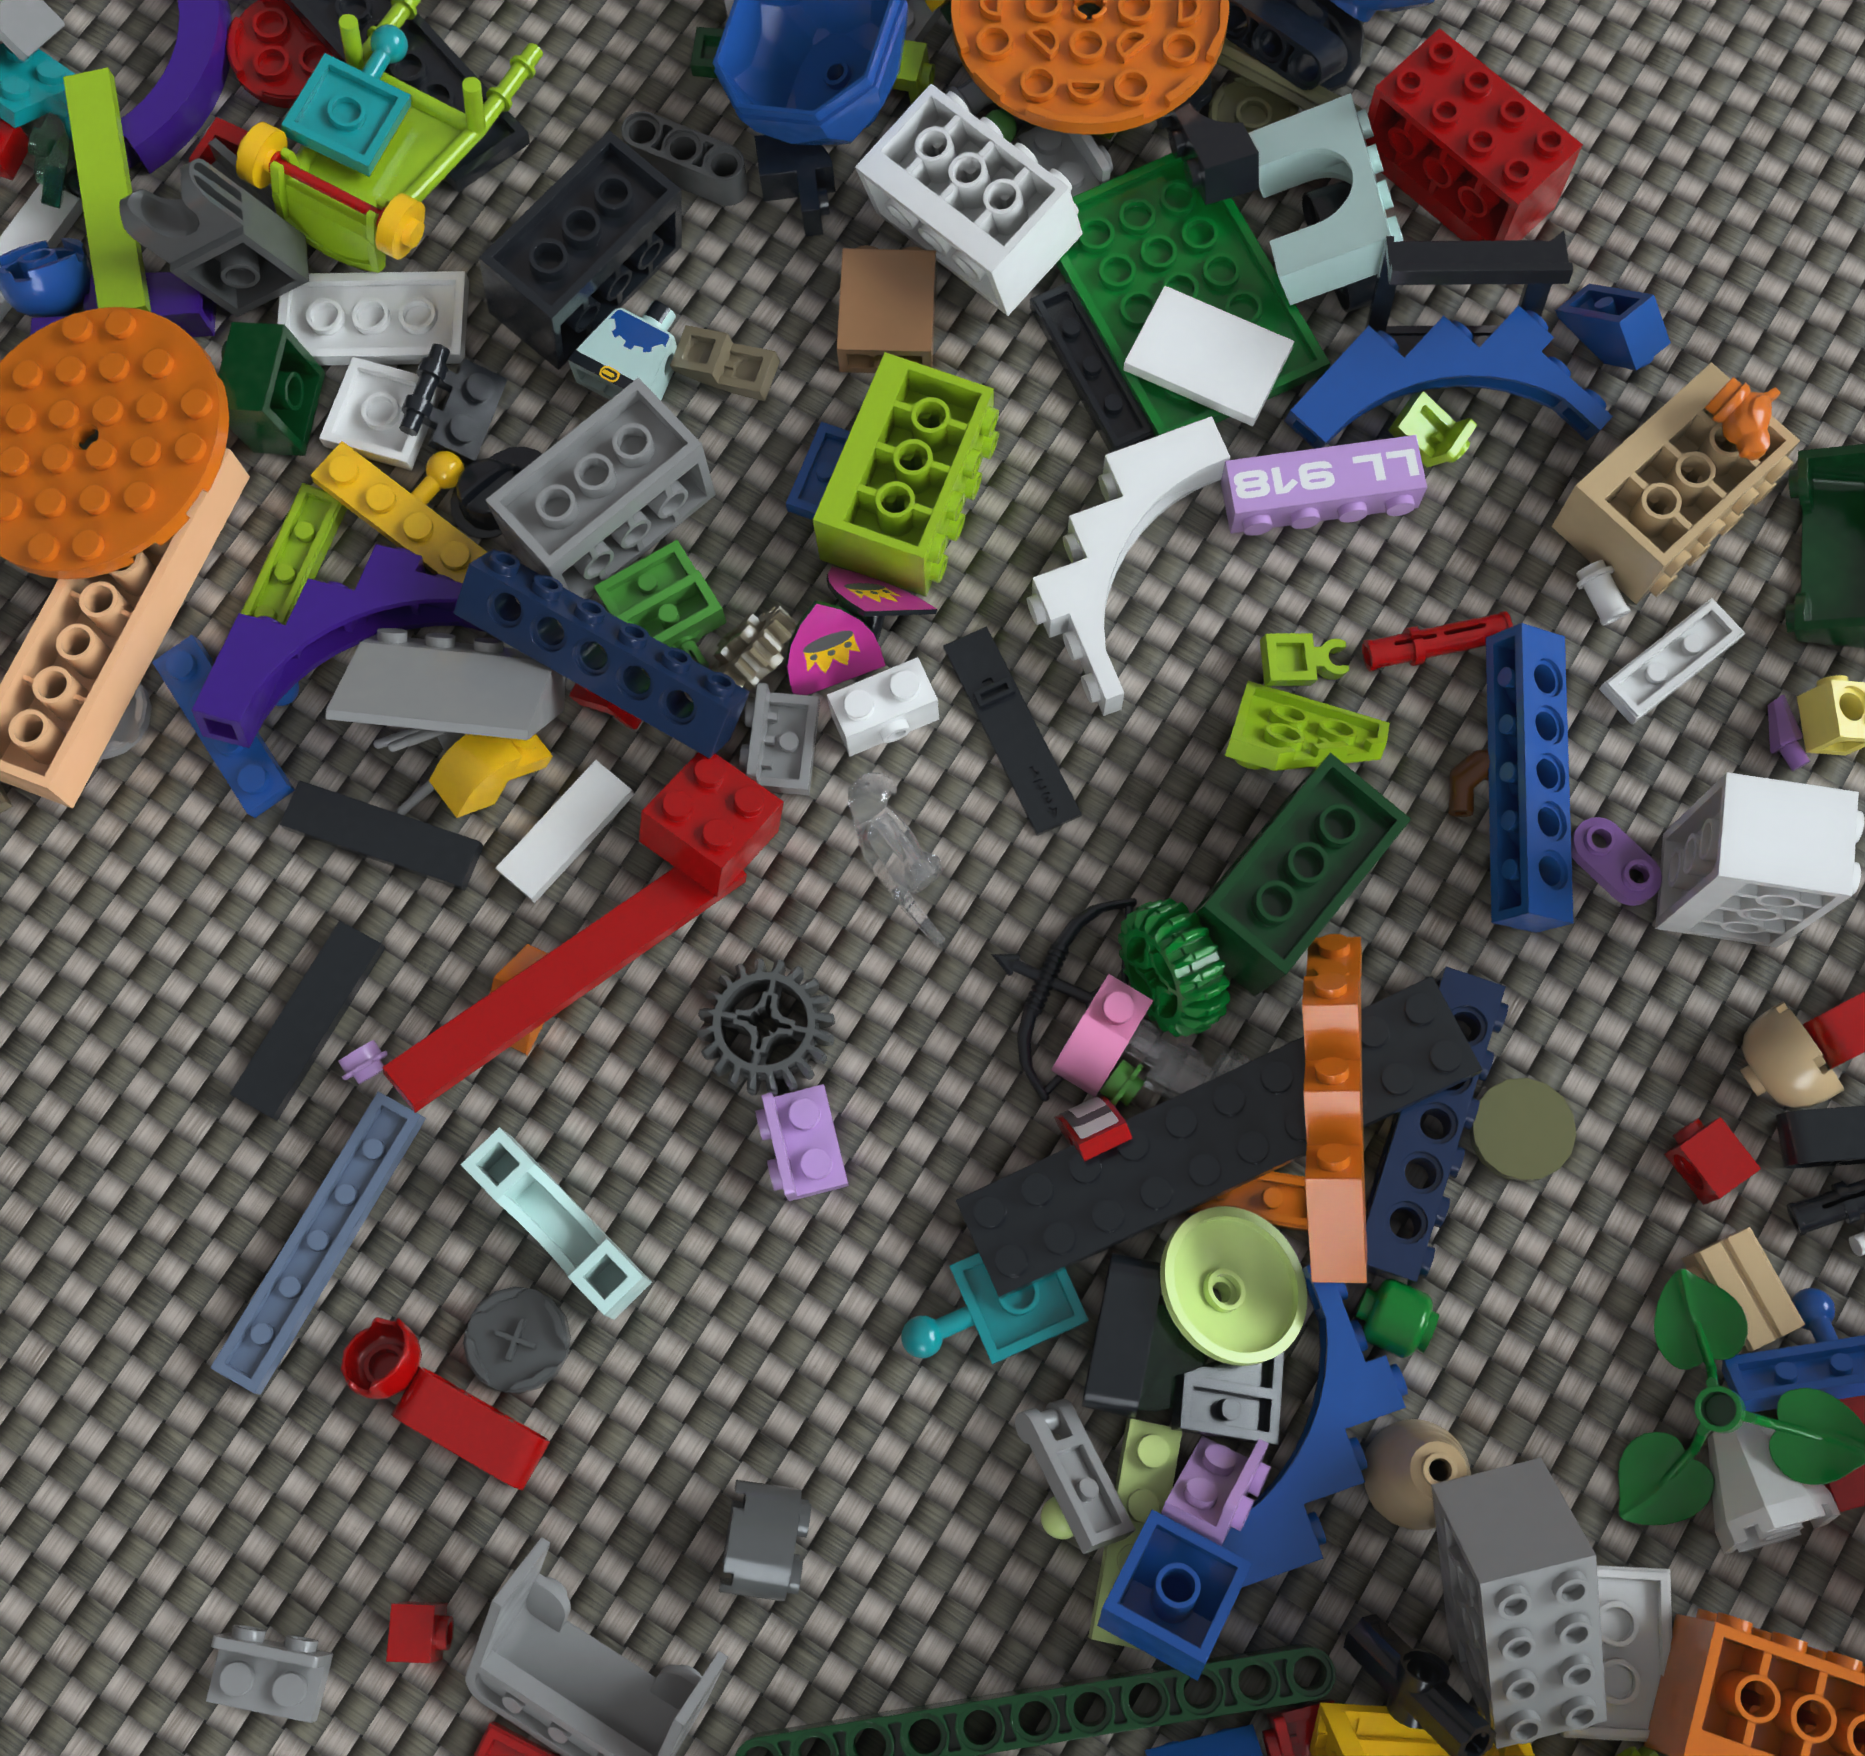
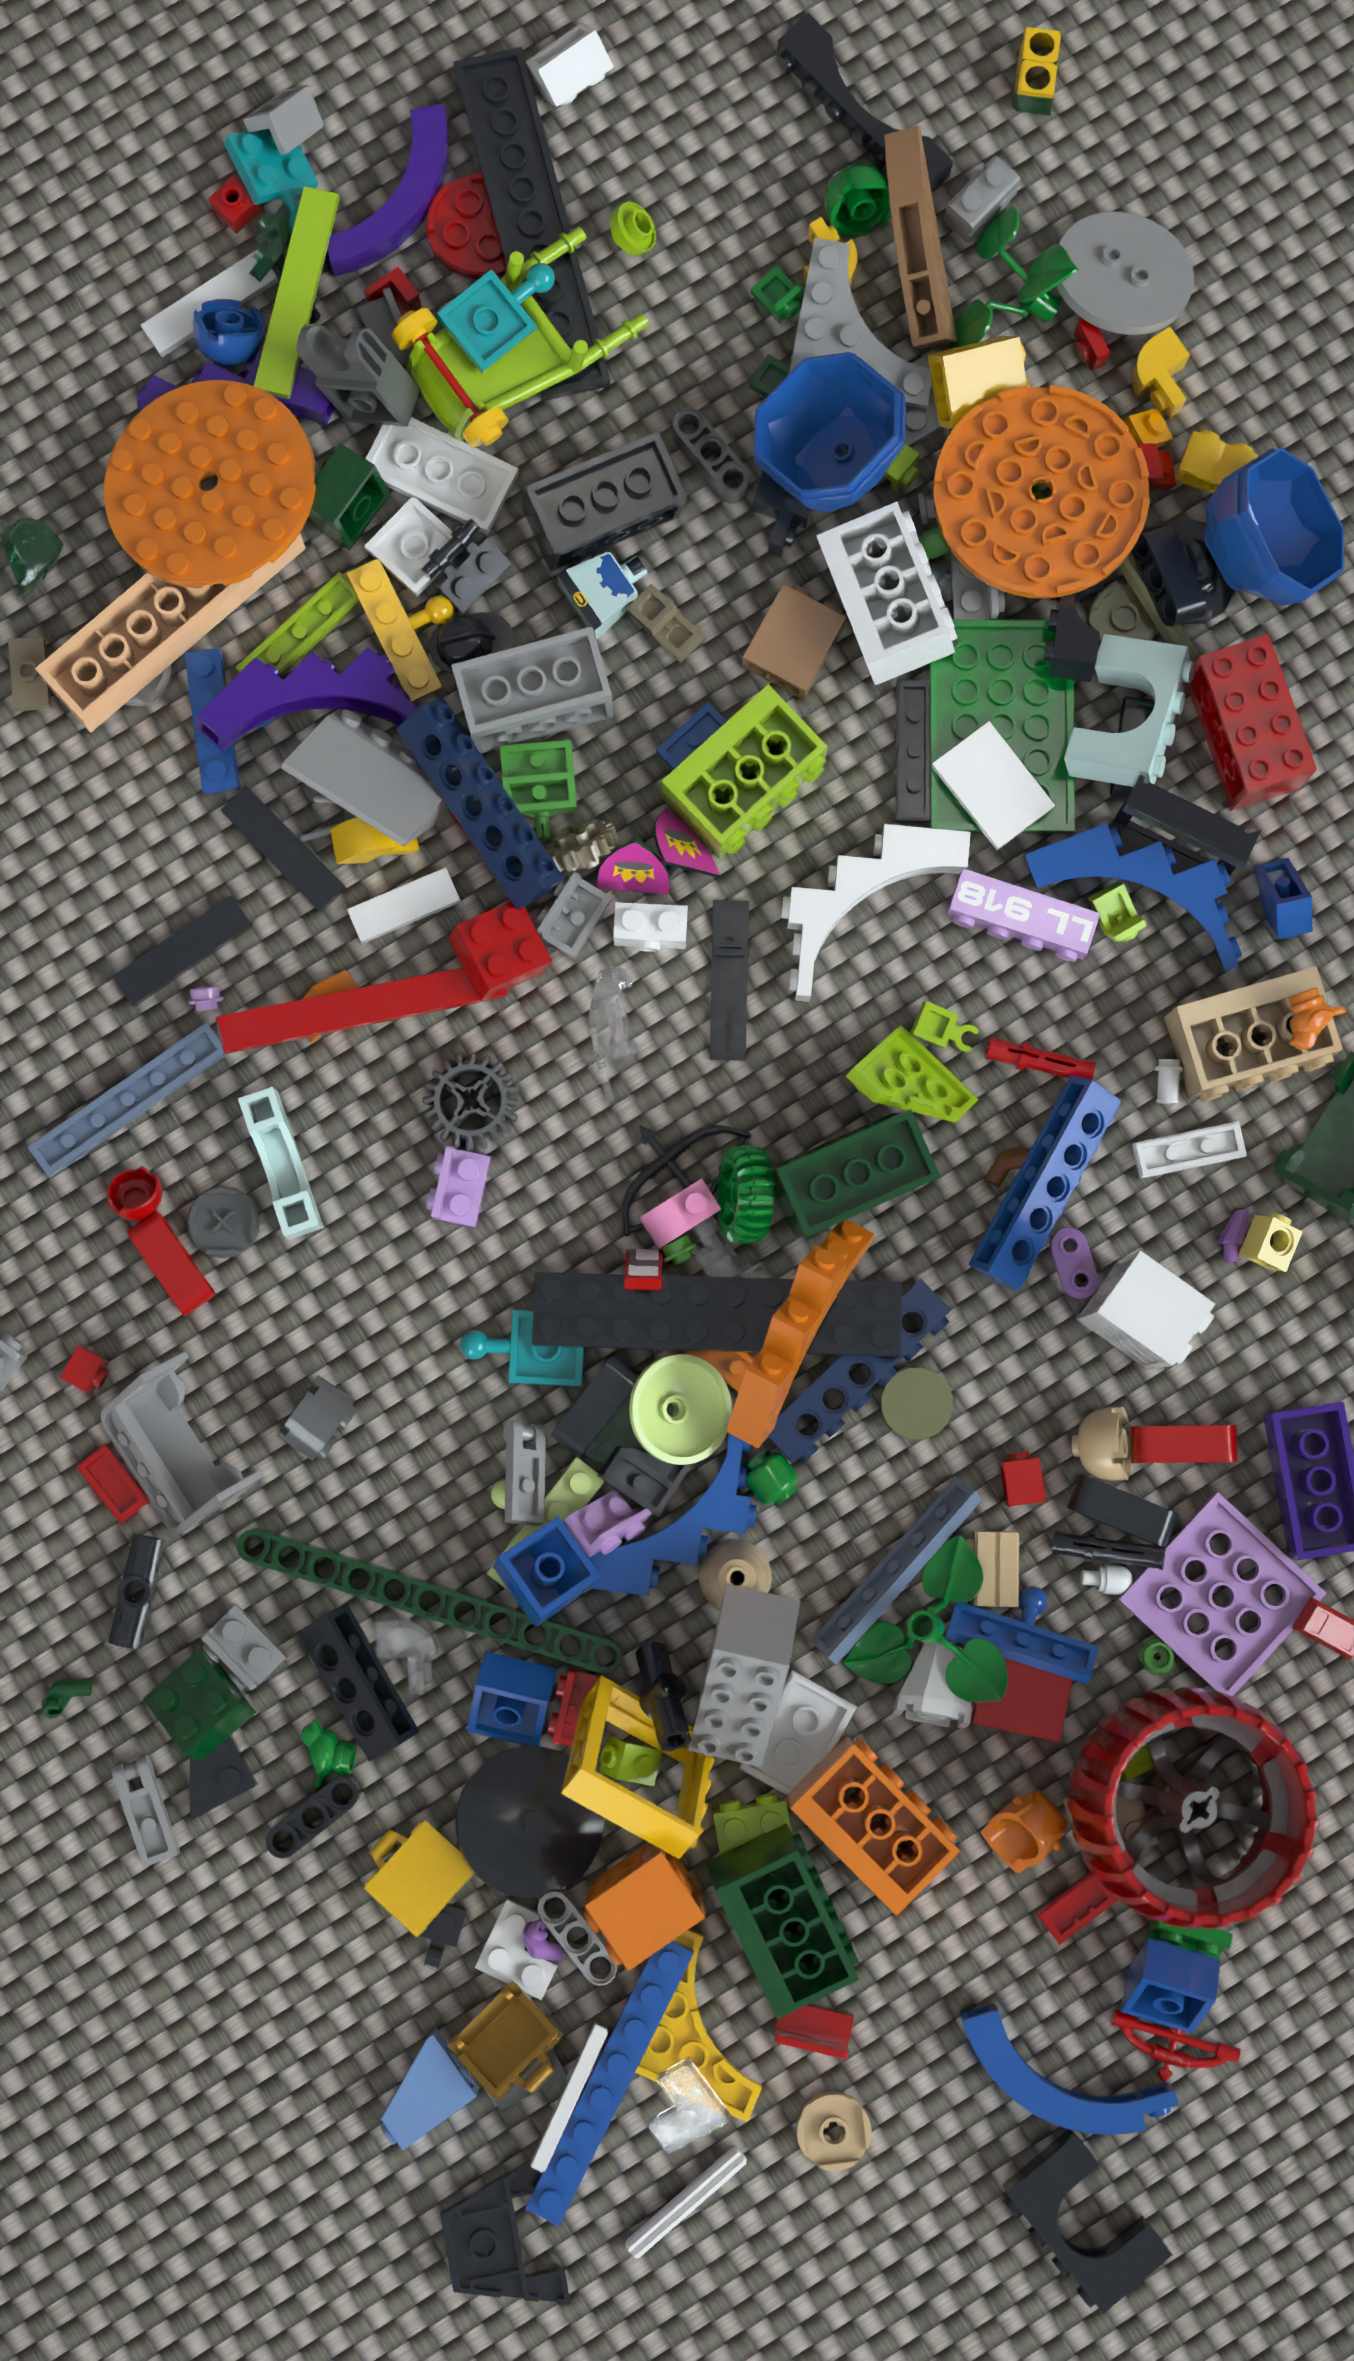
camera: 20 degrees right, 10 degrees up
none -> sand blue plate [811,1477,983,1665]

